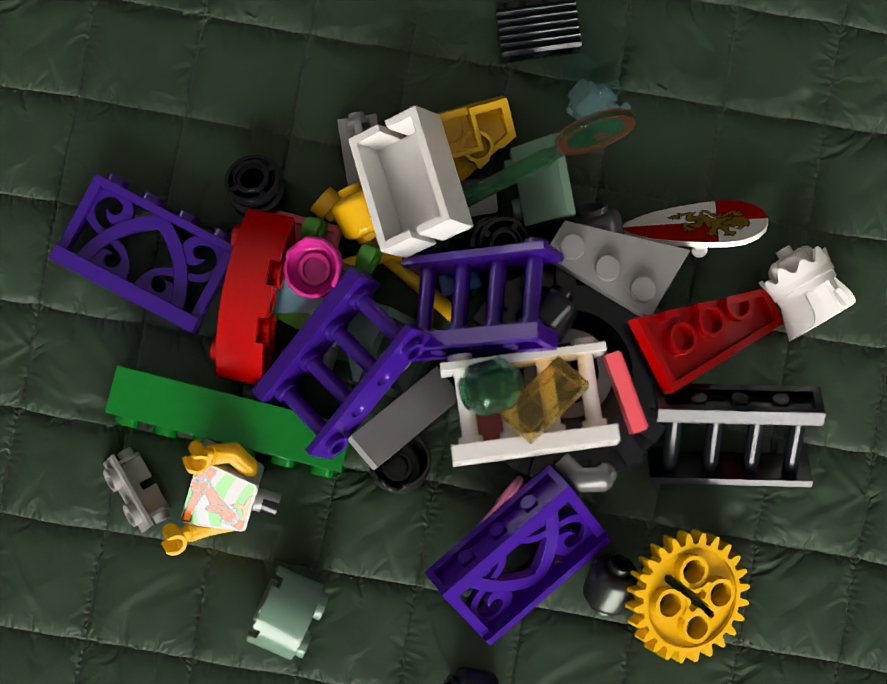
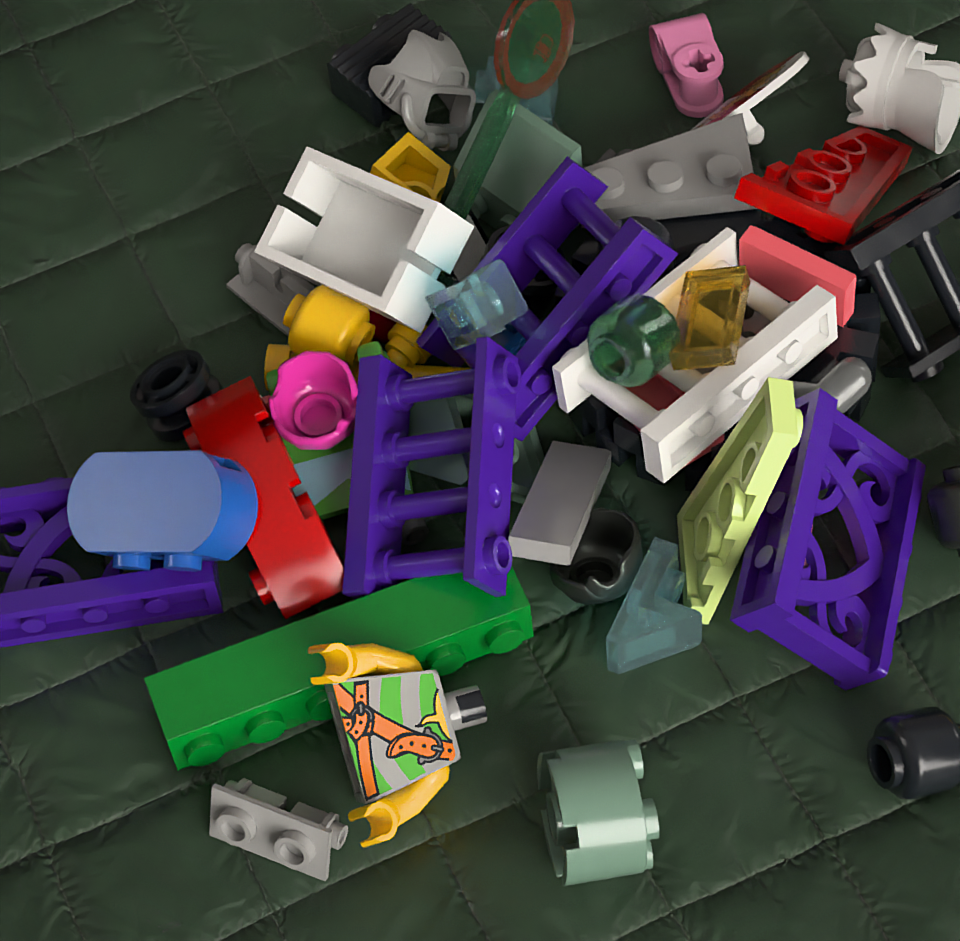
camera: 30 degrees left, 30 degrees down
none -> brick [67,450,258,571]
none -> light grey helmet [368,30,476,151]
none -> clear light blue slope [425,259,528,350]
none -> clear light blue slope [606,537,702,674]
none -> bright pink piece [649,13,724,118]
none -> yellowish green wing [677,377,803,625]

